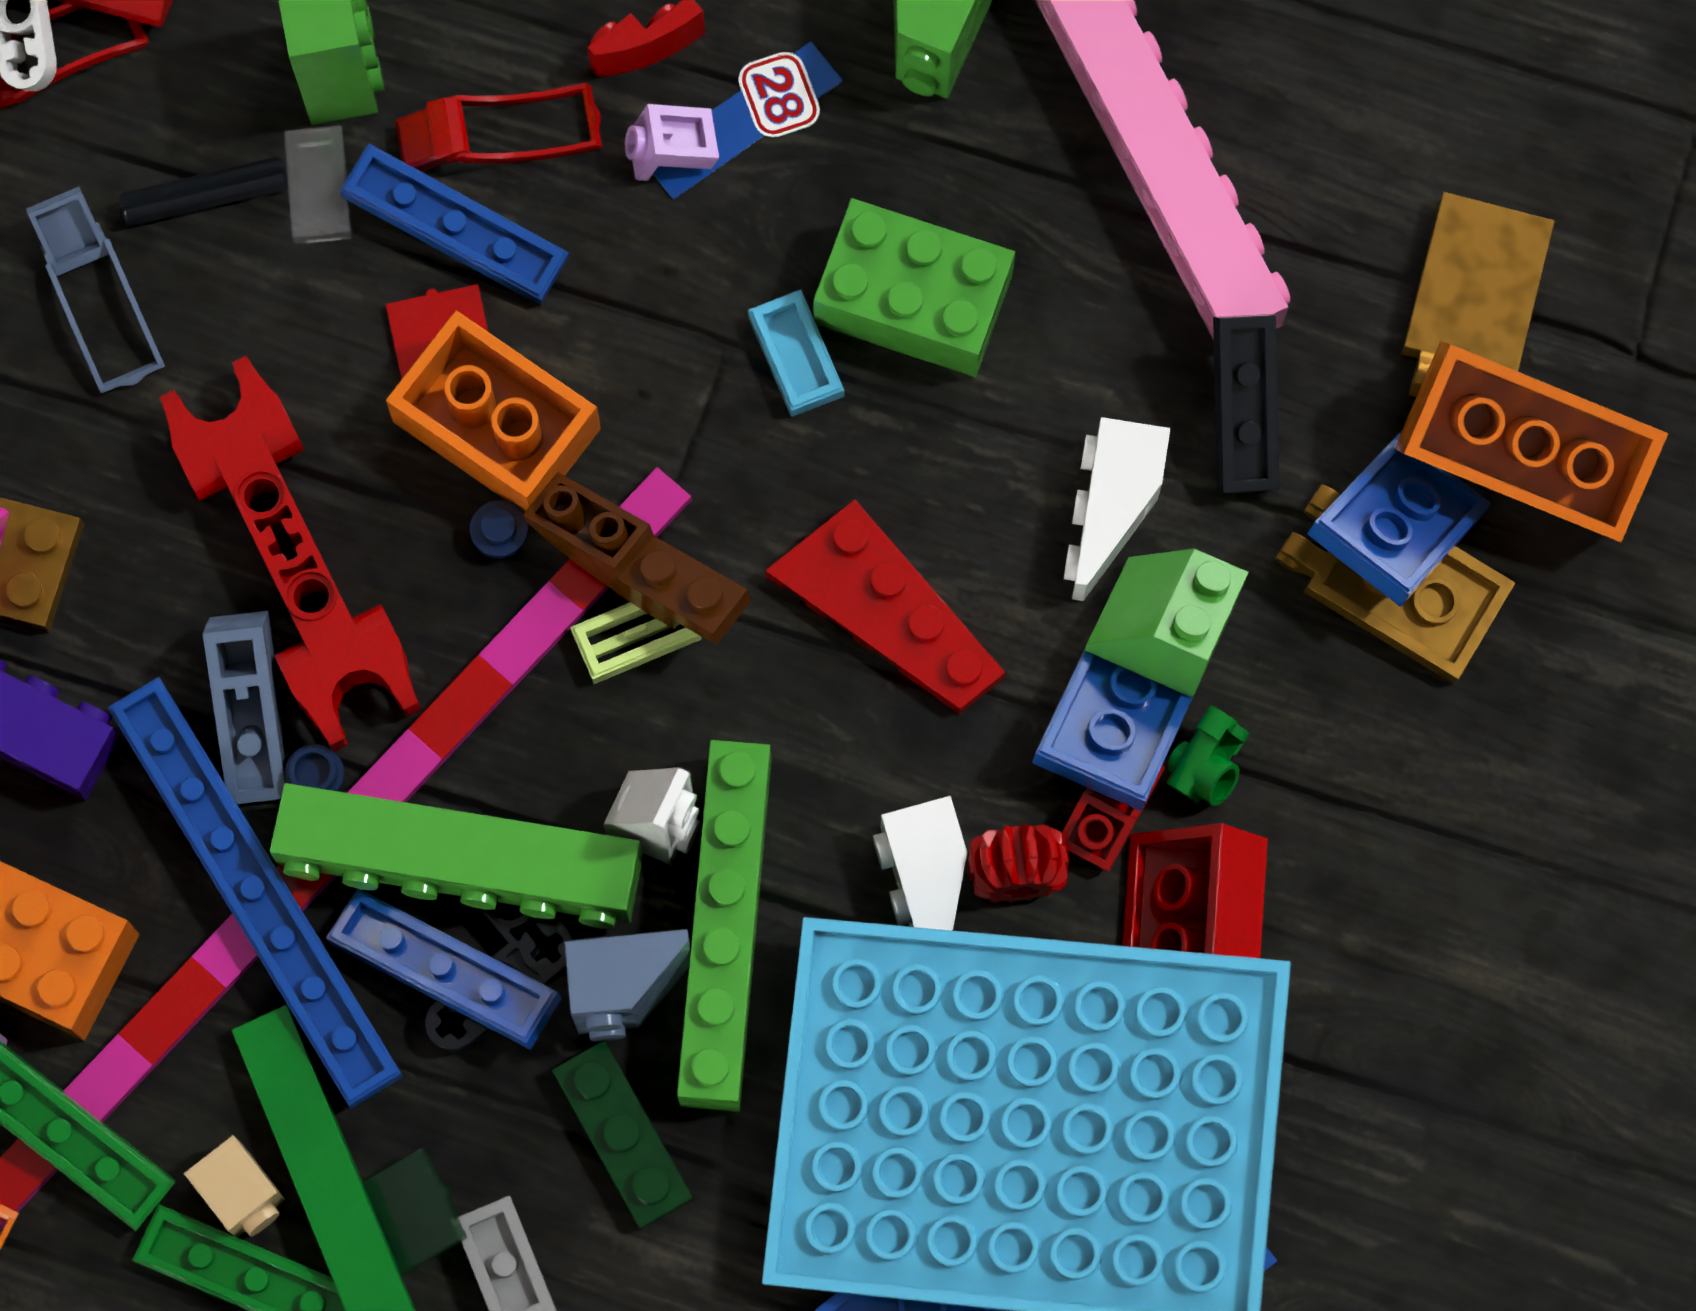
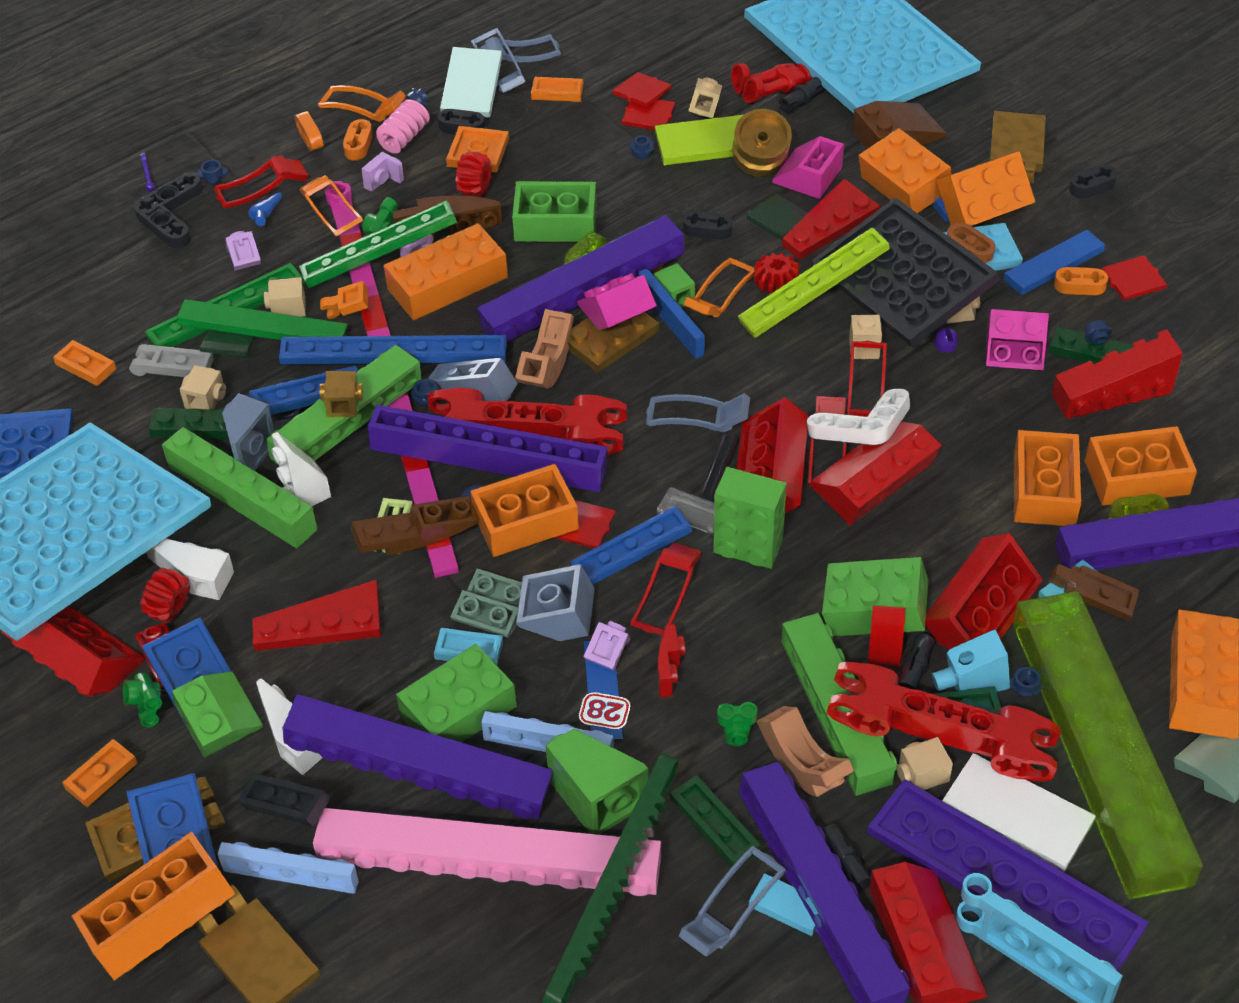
camera: 125 degrees right, 25 degrees down
none -> orange plate [62,739,138,807]
none -> tan brick [180,365,226,409]
none -> light blue plate [218,842,359,894]
none -> dark purple brick [282,694,553,820]
none -> orange plate [320,281,368,319]
none -> pearl gold brick [320,371,363,417]
none -> dark purple brick [368,405,607,492]
none -> sand green slope [450,569,522,638]
none -> light blue plate [481,711,614,752]
none -> nougat arch [515,309,574,389]
none -> sand blue slope [516,564,595,641]
none -> red slope [737,397,809,513]

